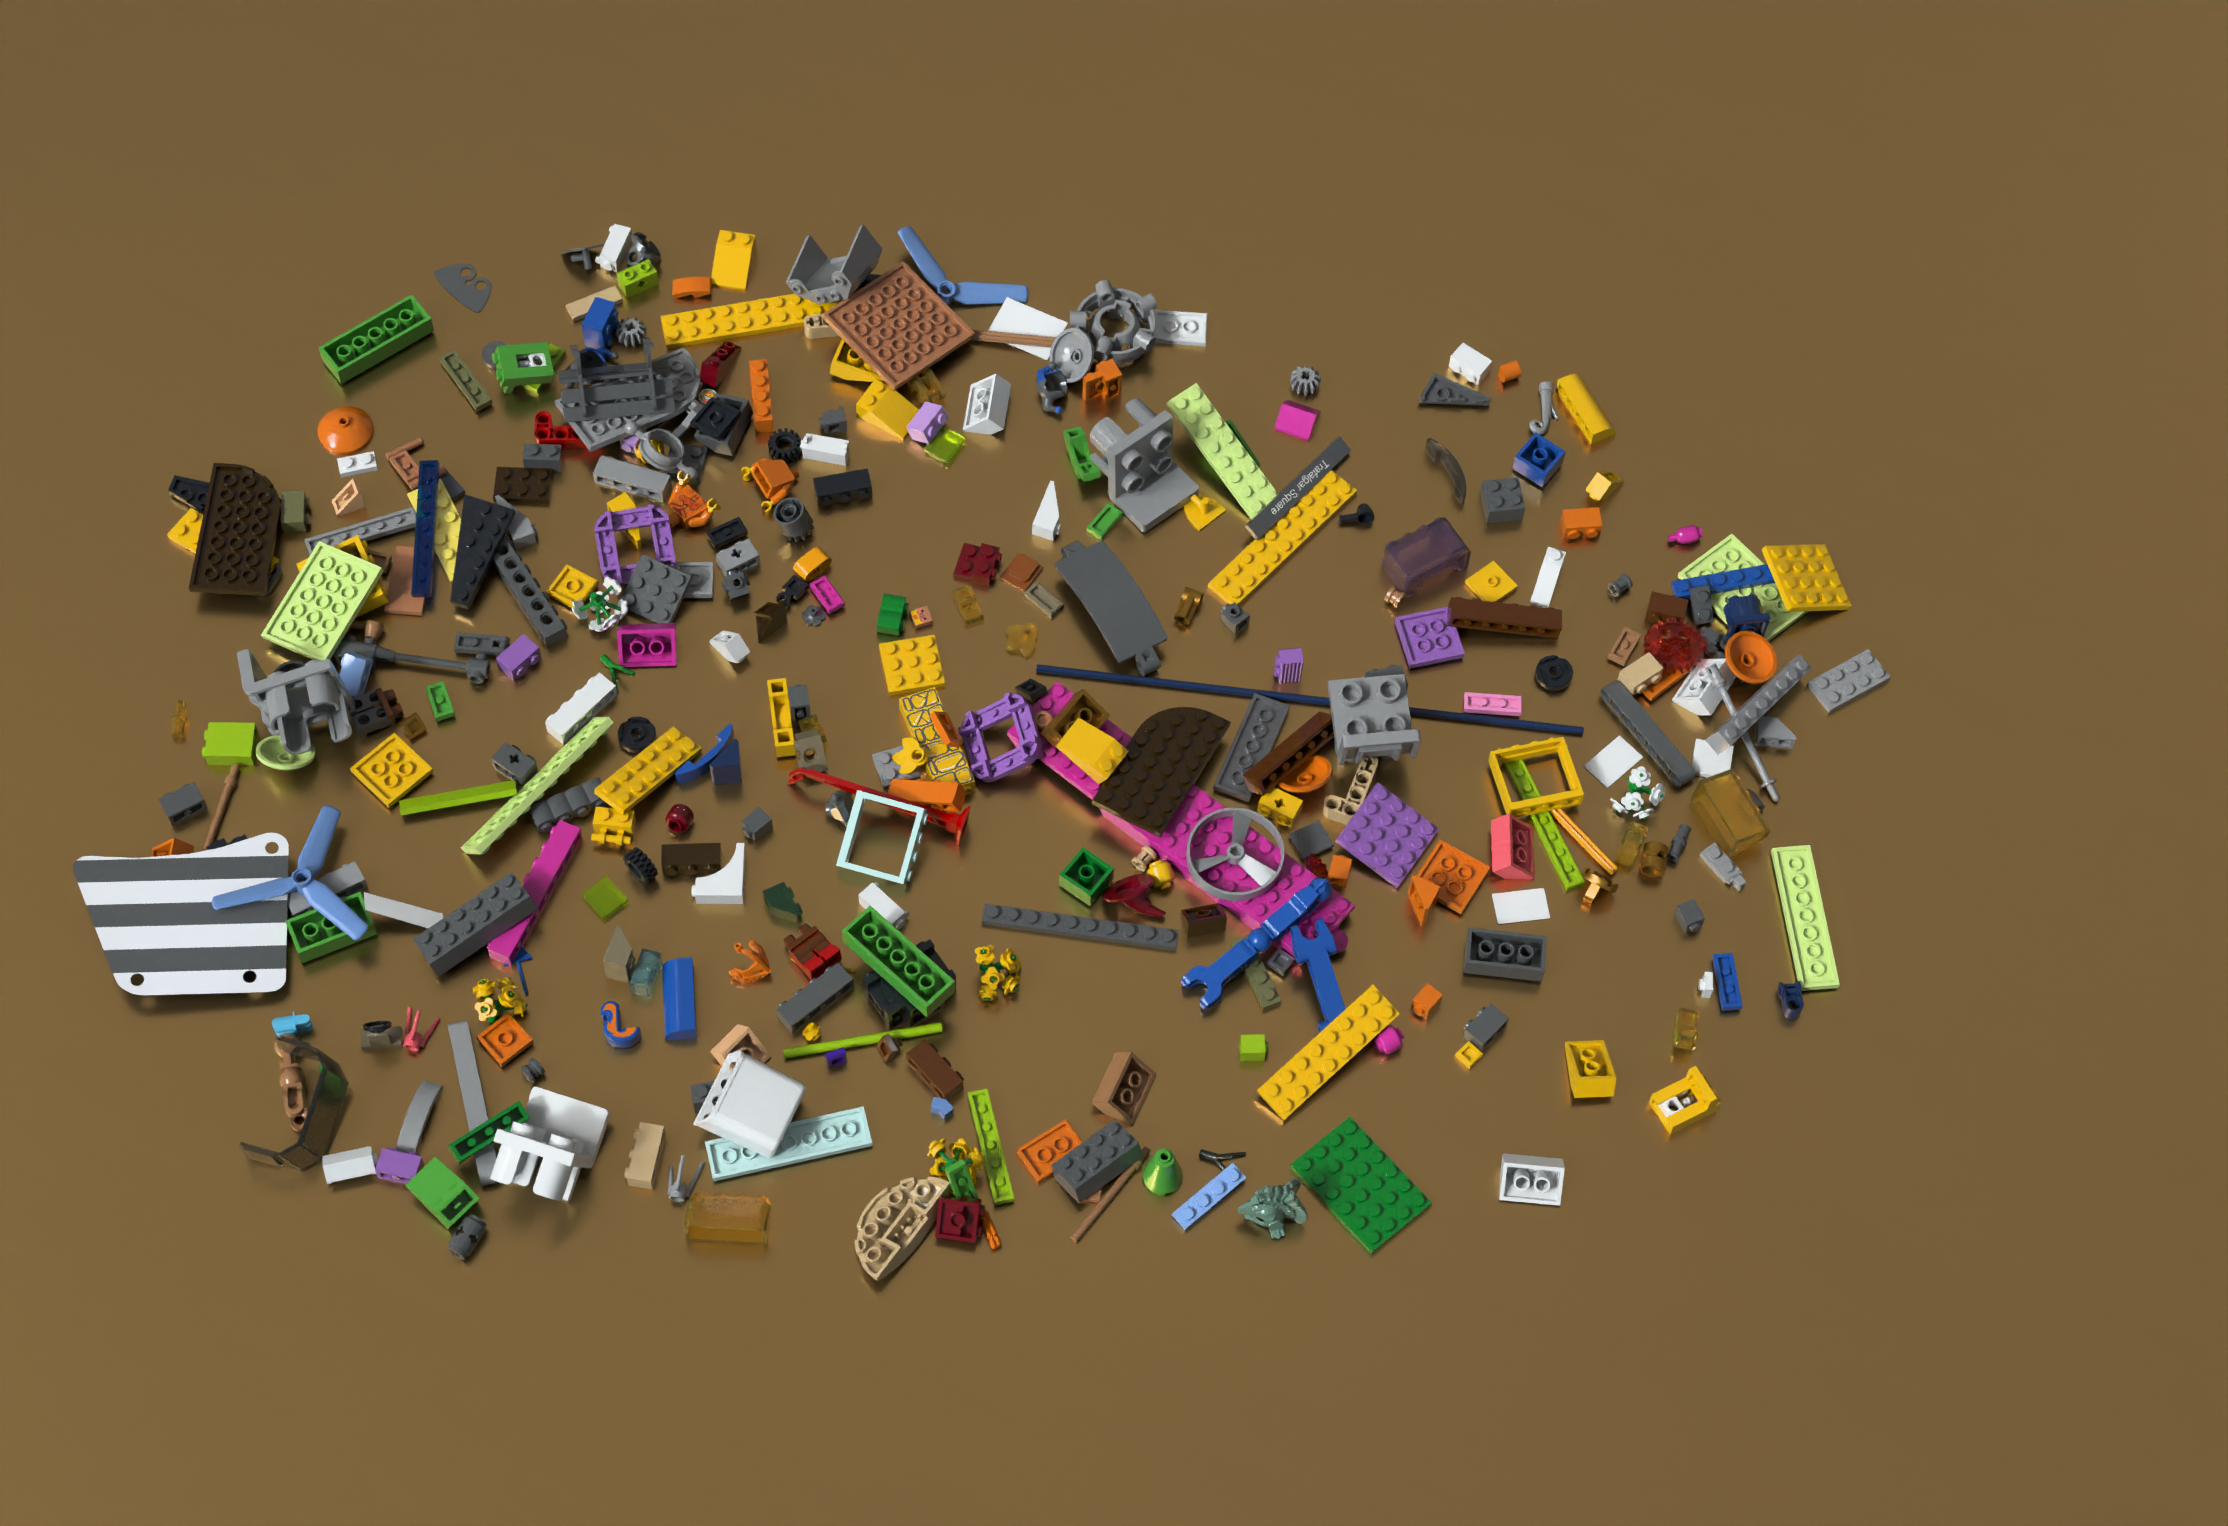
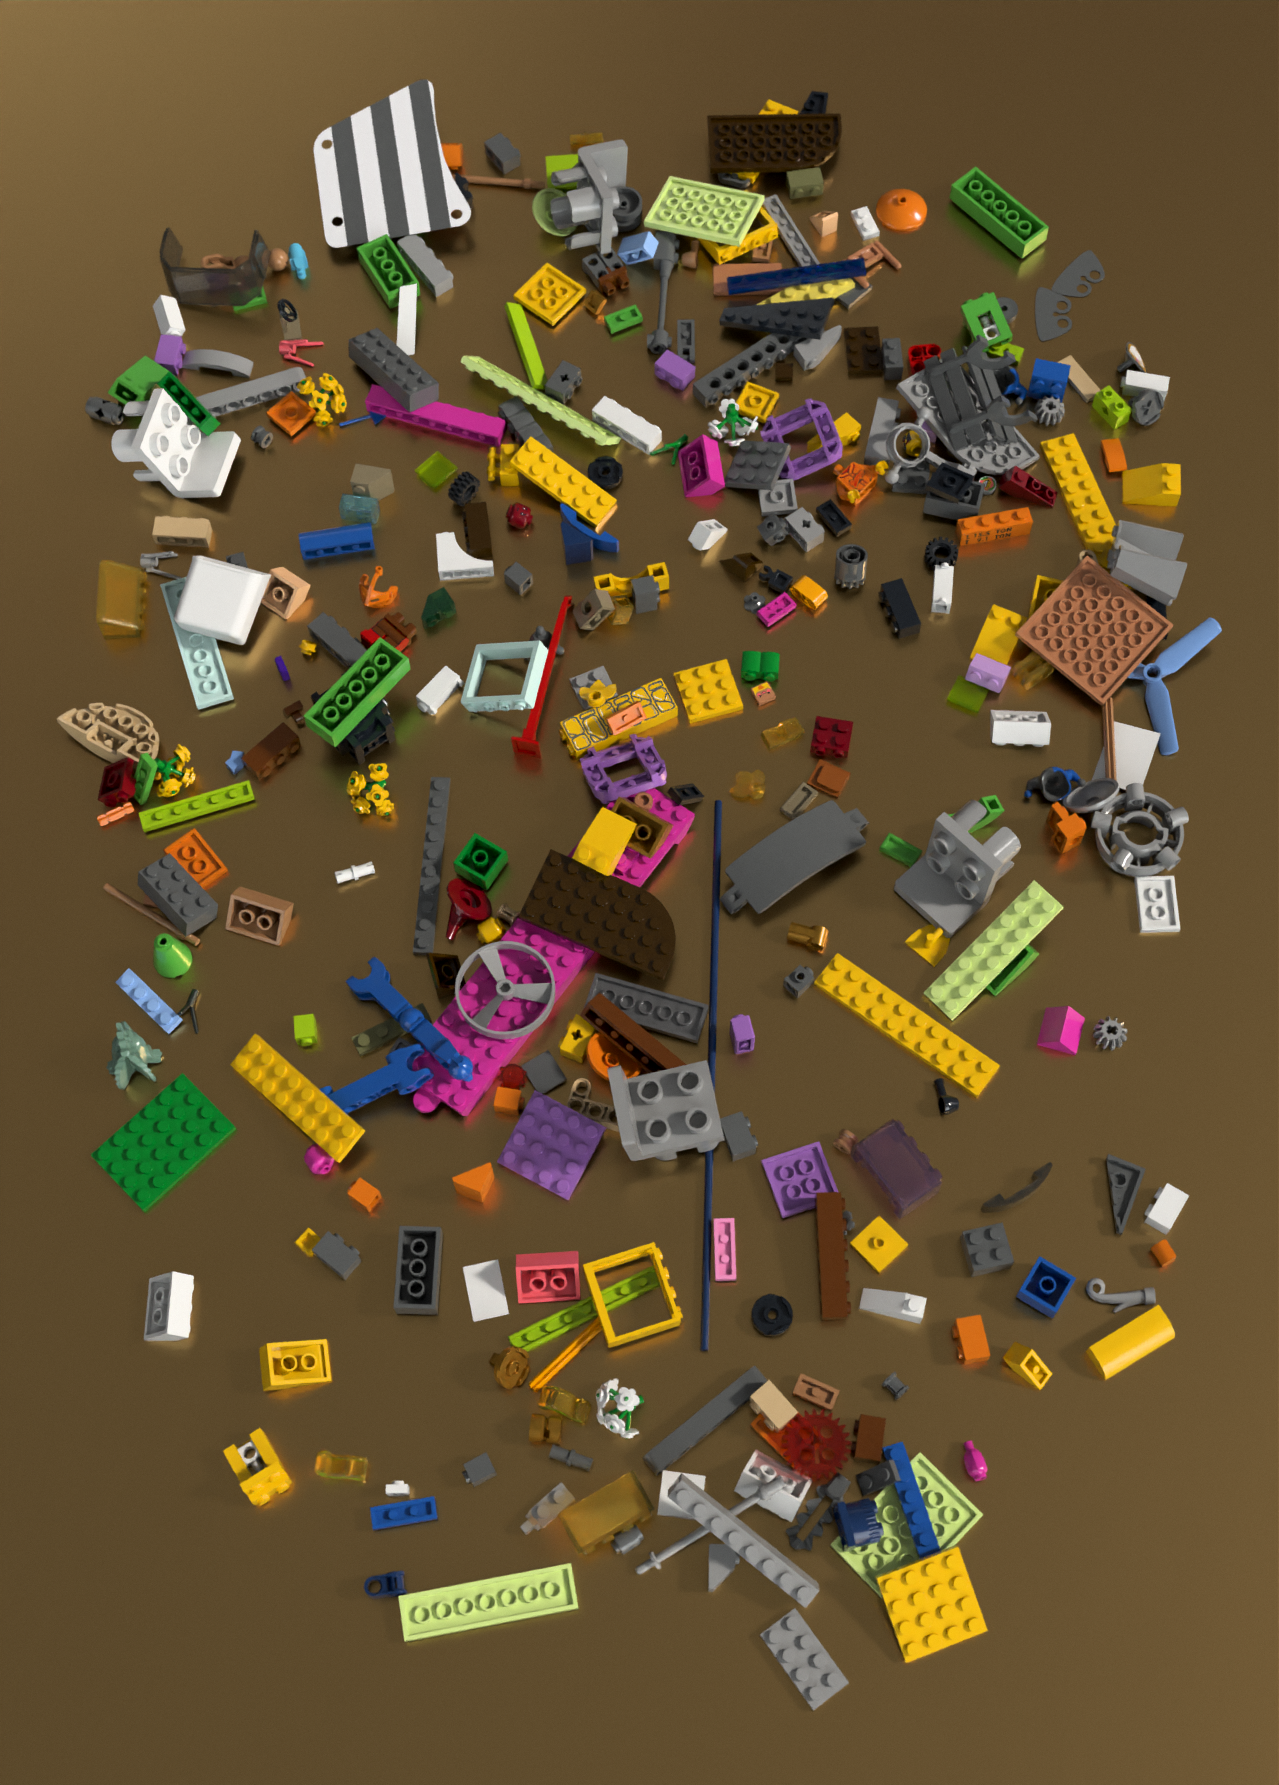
camera: 90 degrees right, 5 degrees up
medium blue piece [212,806,368,940] -> none
olive plate [439,349,493,412] -> none
blue animal [601,1001,641,1048] -> none
orange torso [741,458,799,515] -> none
lime piece [783,1022,943,1059] -> none
dark grey brick [819,406,847,435] -> none
orange brick [888,778,967,813] -> none
white slope [1032,480,1061,541] -> none
dark grey tile [1245,436,1351,540] -> none
orange plate [1416,839,1491,914] -> none
white sticker [1584,736,1643,788] -> none
orange dish [1725,631,1777,684] -> none
none -> white pin [334,861,375,884]
none -> dark brown tile [775,363,793,382]
none -> dark grey piece [1035,287,1072,341]

